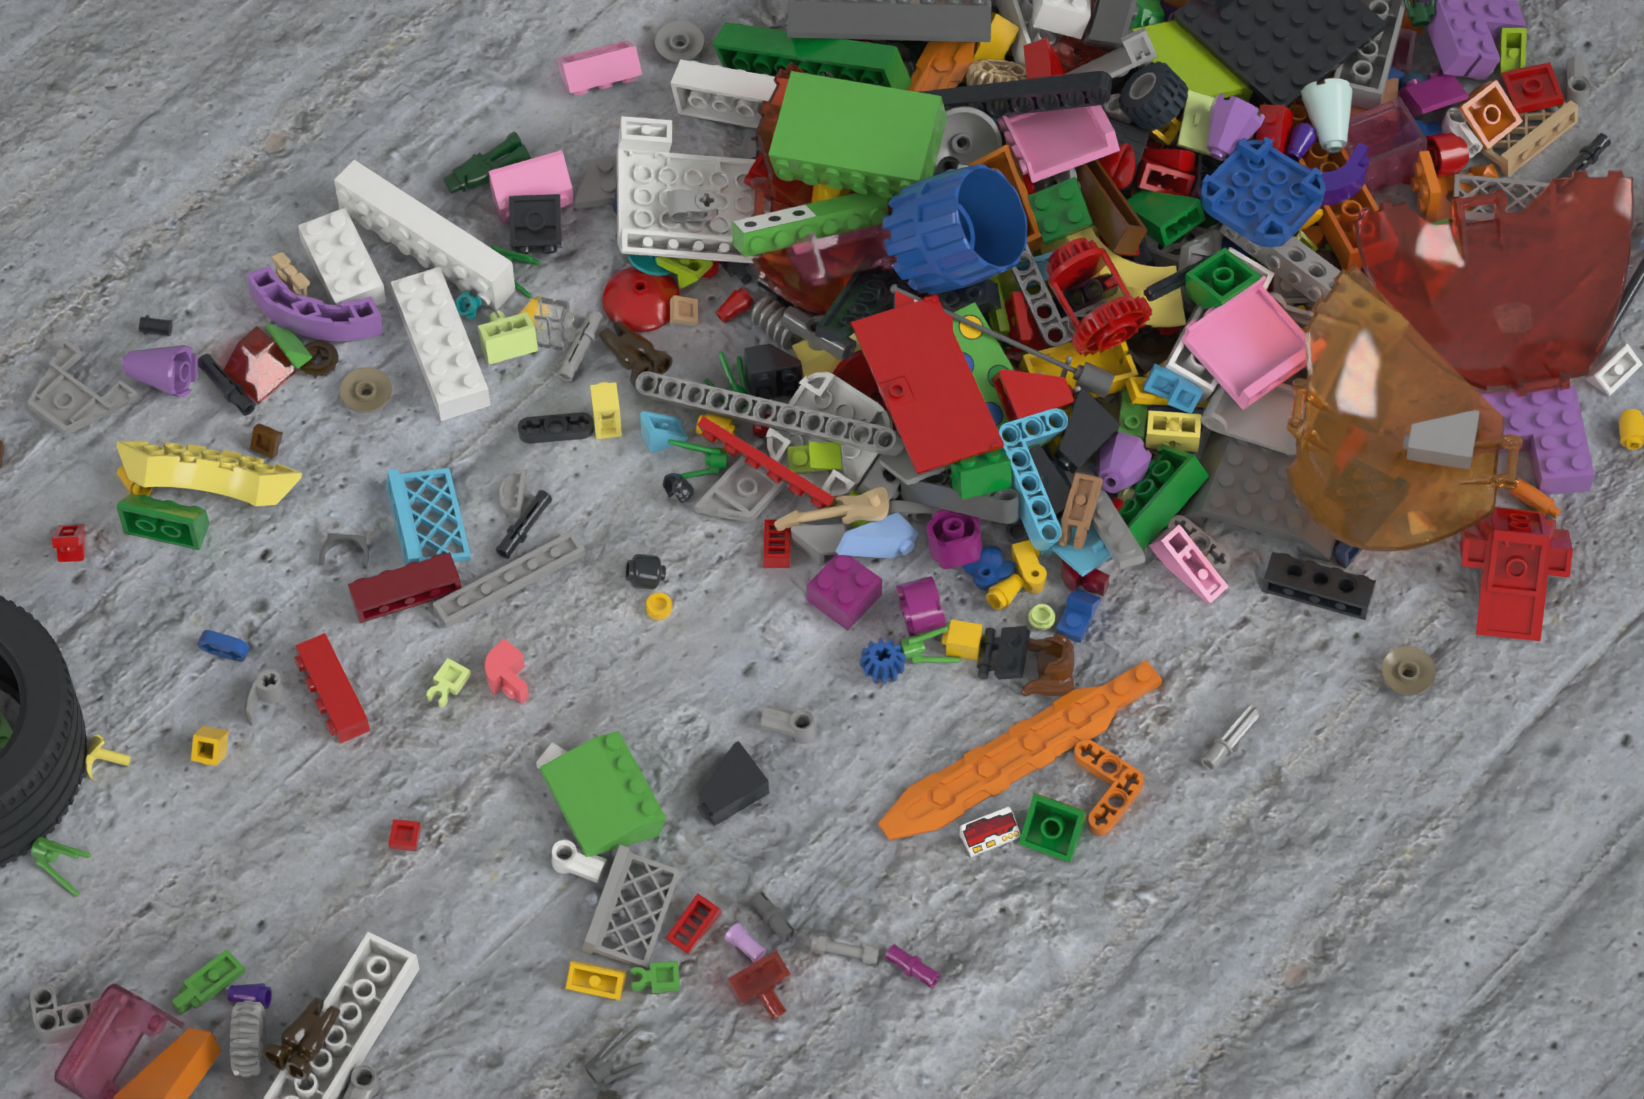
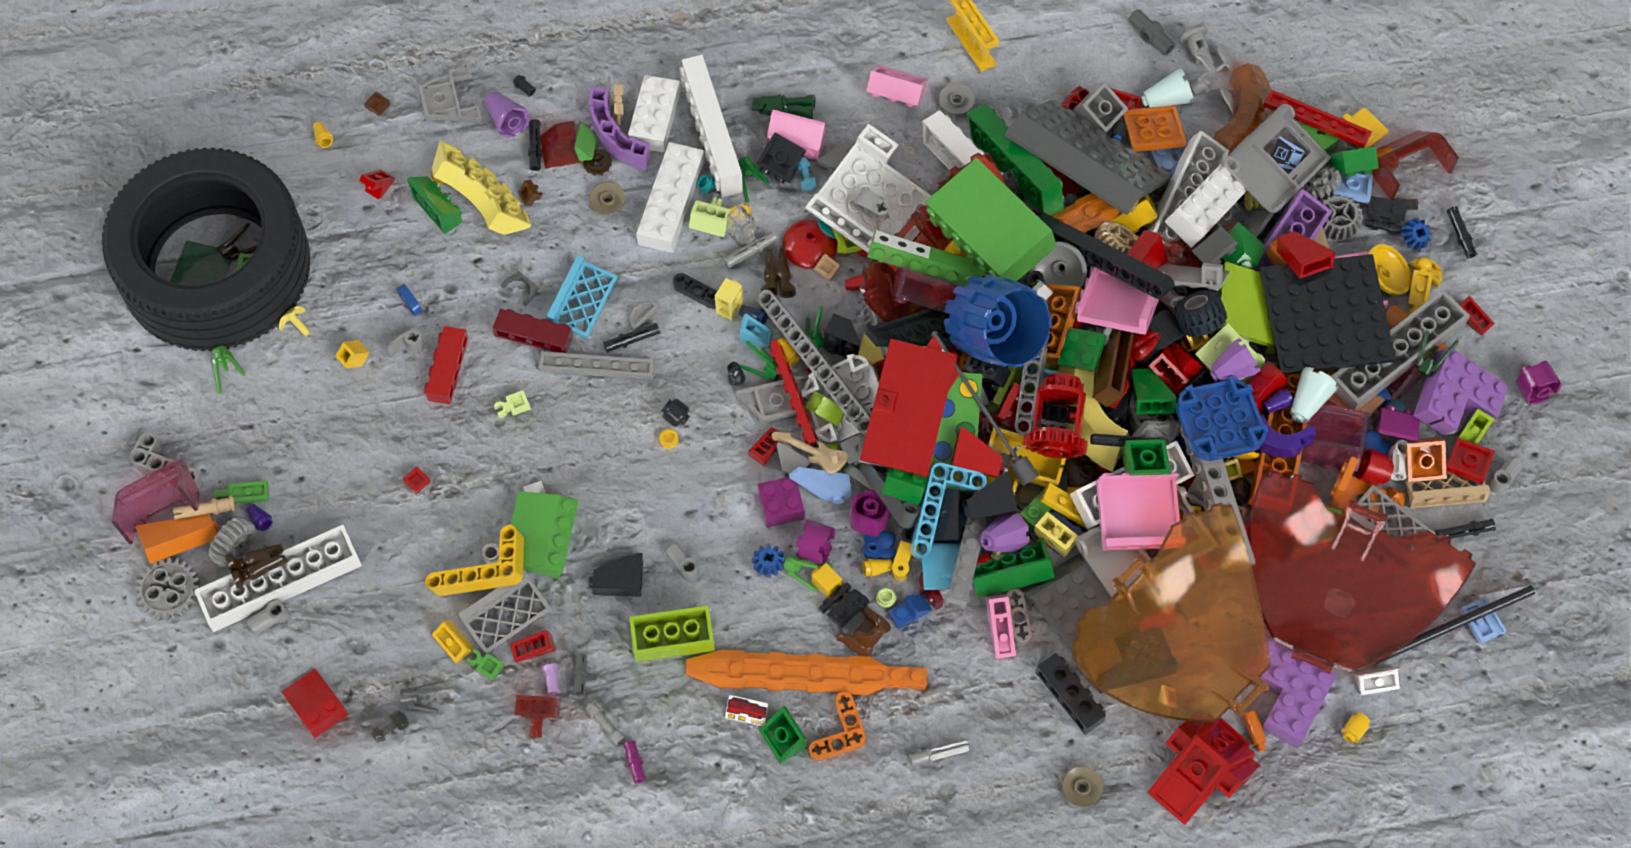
camera: 35 degrees right, 5 degrees up
coral brick [485,638,529,704] -> none
medium nougat hinge [1058,472,1103,550] -> none
dark azure slope [1143,364,1203,414] -> none
light grey slope [1403,410,1480,470] -> none
none -> tan pin [173,495,236,520]
none -> yellow beam [425,525,524,596]
none -> lime brick [629,605,715,662]
none -> dark blue cone [739,305,768,325]
none -> medium azure bar [797,158,817,192]

